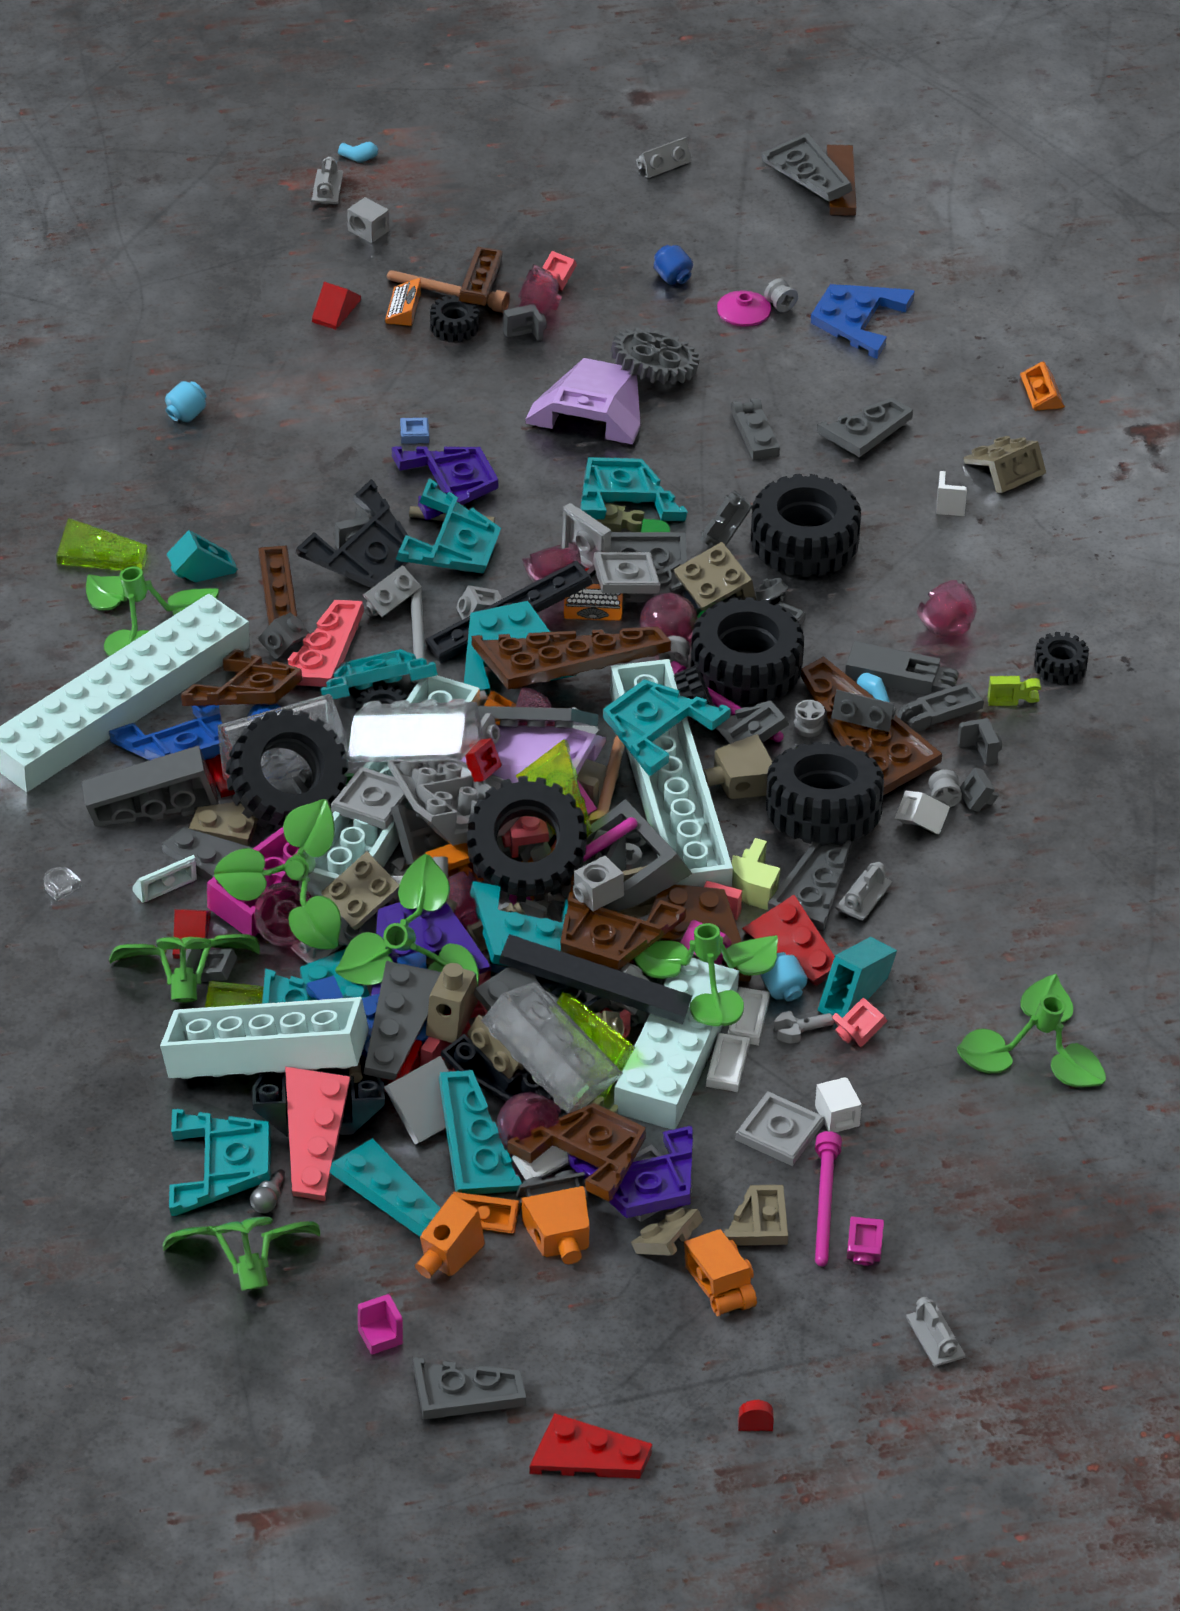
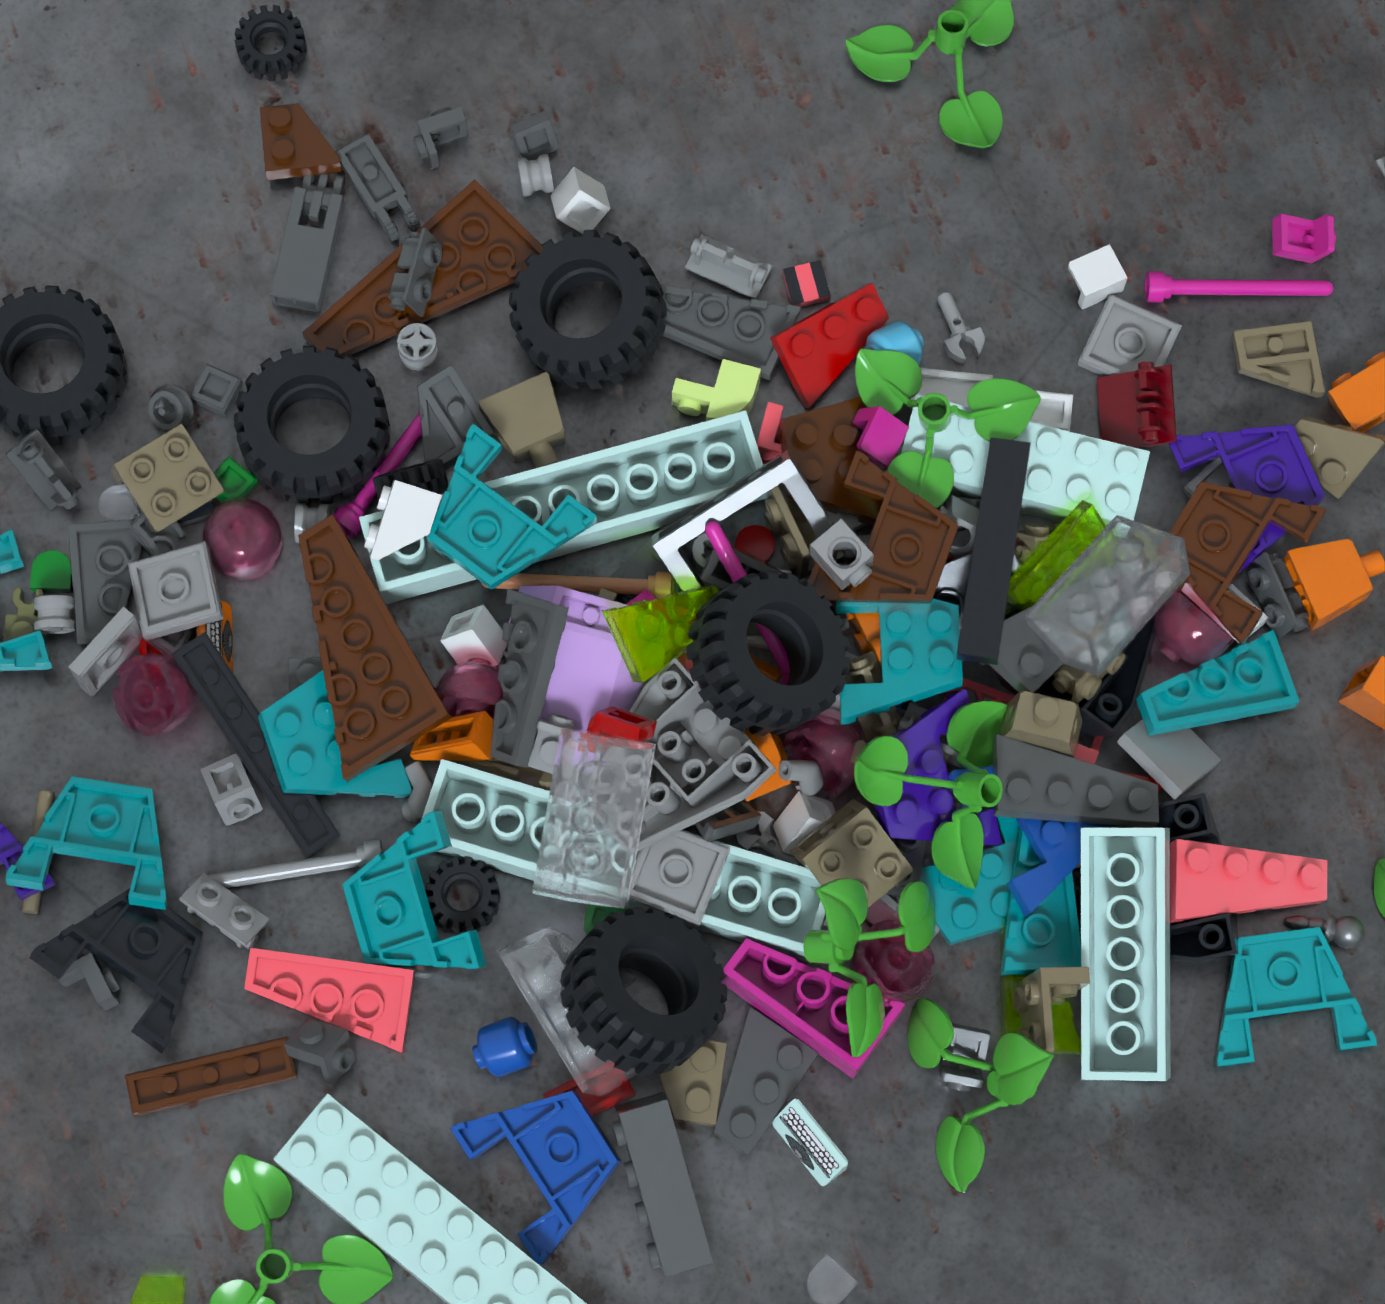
camera: 95 degrees left, 30 degrees up
teal slope [167,530,238,583] -> none
red slope [173,909,211,959] -> none
reddish brown wing [181,649,302,706] -> none
teal wing [329,1138,441,1237] -> none
orange slope [453,1192,520,1234] -> none
teal slope [817,937,897,1018] -> none
coral bracket [832,997,888,1048] -> none
medium azure arm [857,673,890,702] -> none
clear pink cylinder [917,580,977,637] -> none
lime plate [987,676,1041,706] -> none
none -> light grey wheel [33,595,75,634]
none -> reddish brown wing [260,103,342,180]
none -> white slope [364,480,442,560]
none -> tile [782,260,831,307]
none -> dark tan bracket [1013,967,1090,1053]
none -> dark red hinge [1097,362,1177,449]

